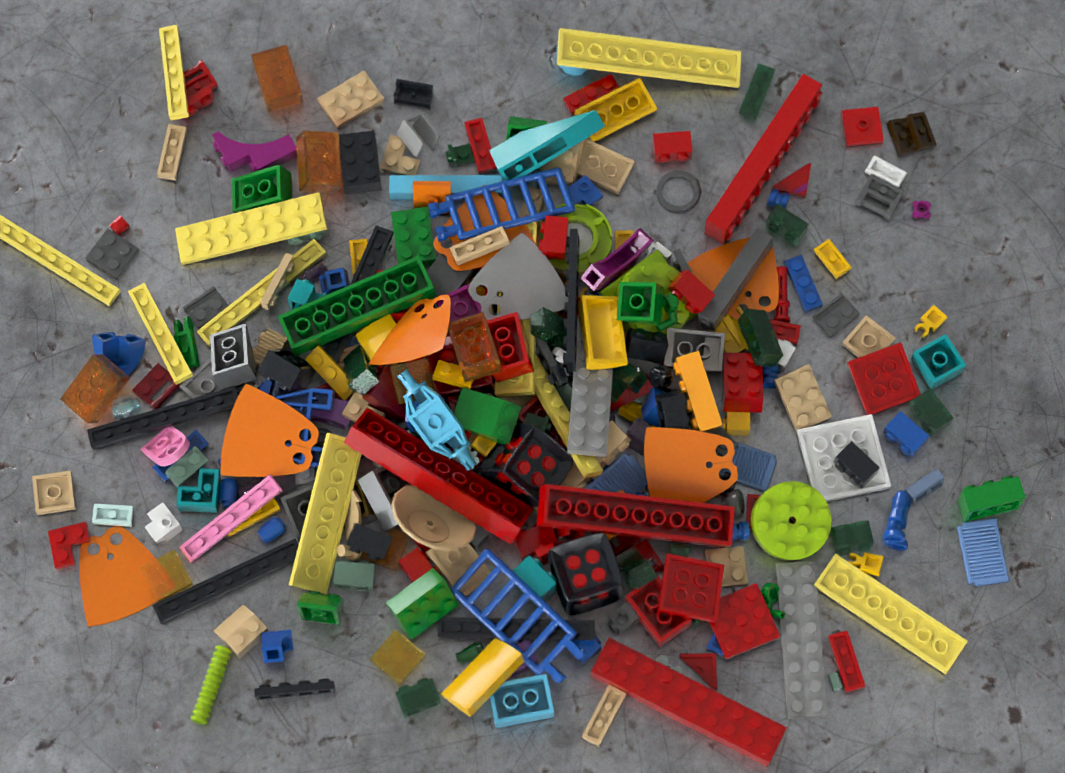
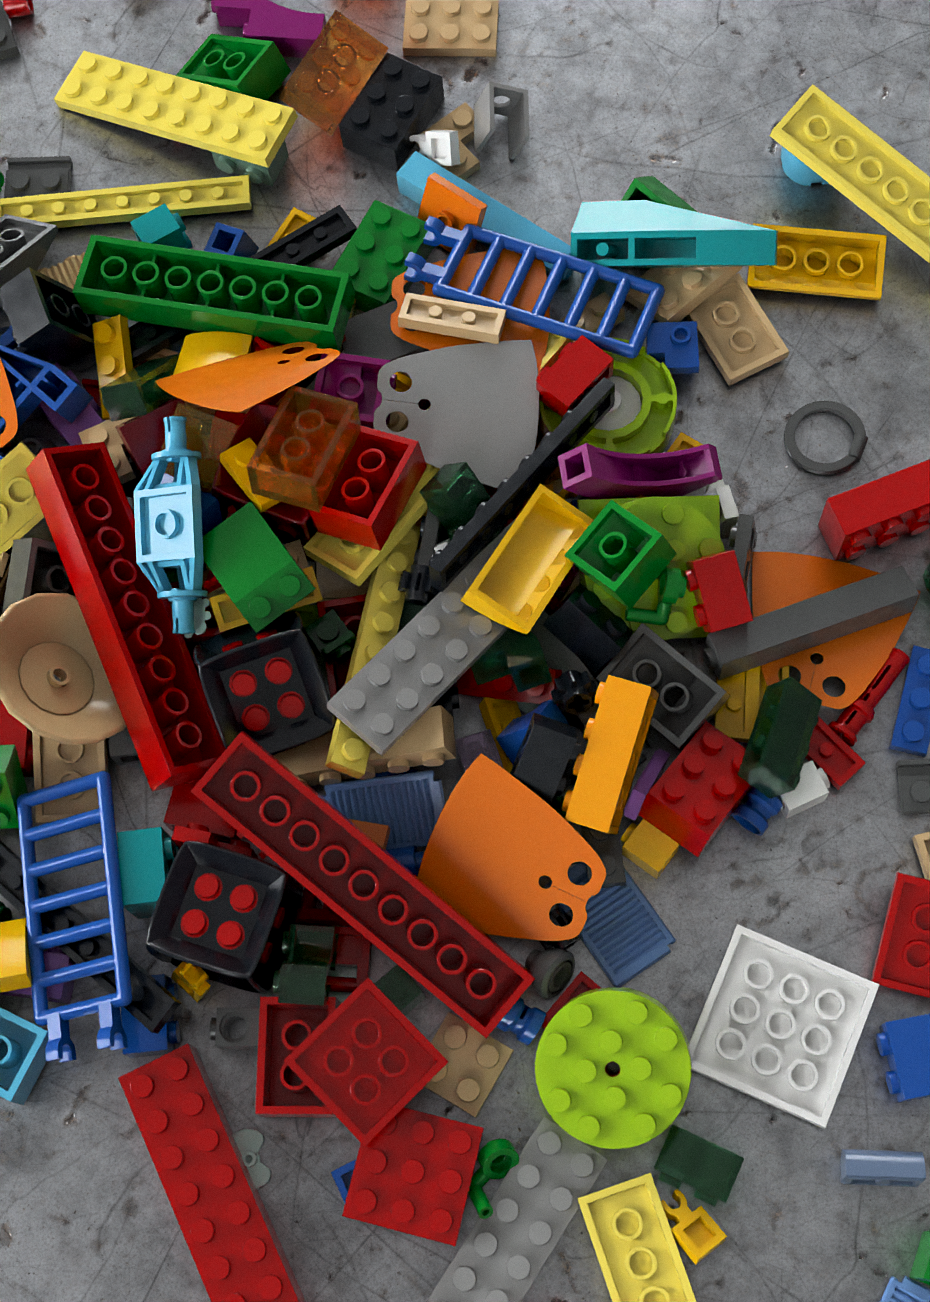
camera: 45 degrees right, 0 degrees up
tan plate [261,253,295,311] -> none
clear purple pin [290,261,328,287] -> none
black hinge [394,79,434,110] -> none
dark green bracket [445,143,475,168] -> none
red plate [464,118,497,174] -> none
red plate [563,74,620,116] -> none
tan plate [581,685,627,747] -> none
red brick [652,131,692,163] -> none
red tile [679,653,717,690] -> none
tan plate [773,364,832,433] -> none
black brick [834,441,880,489] -> none
blue piece [883,490,910,551] -> none
none -> yellow plate [171,961,211,1003]
none -> white plate [409,130,460,166]
none -> medium lavender tile [623,748,670,821]

